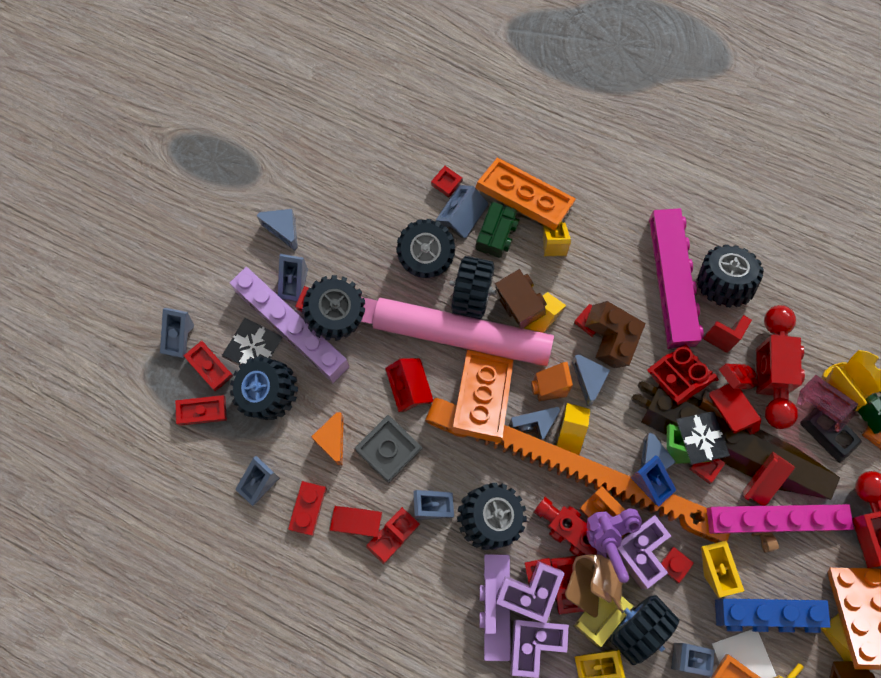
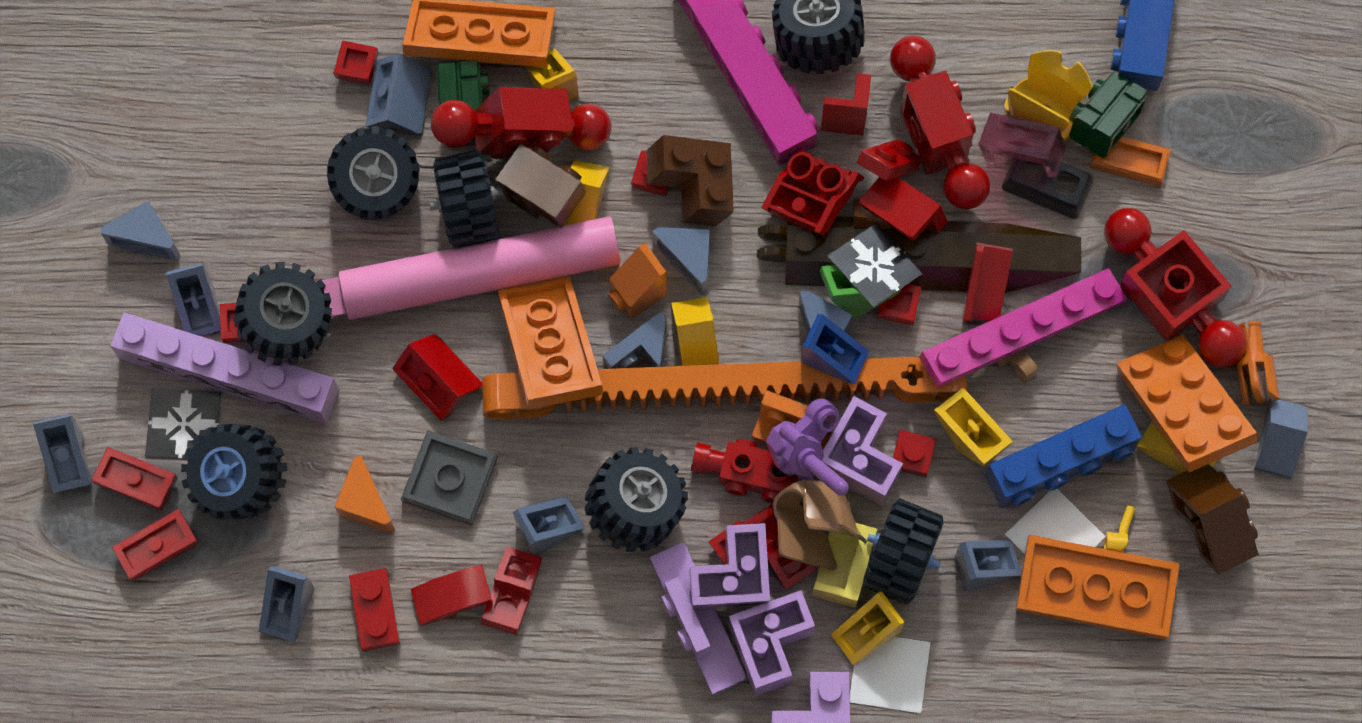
camera: 25 degrees left, 0 degrees up
none -> red brick [431,87,612,159]

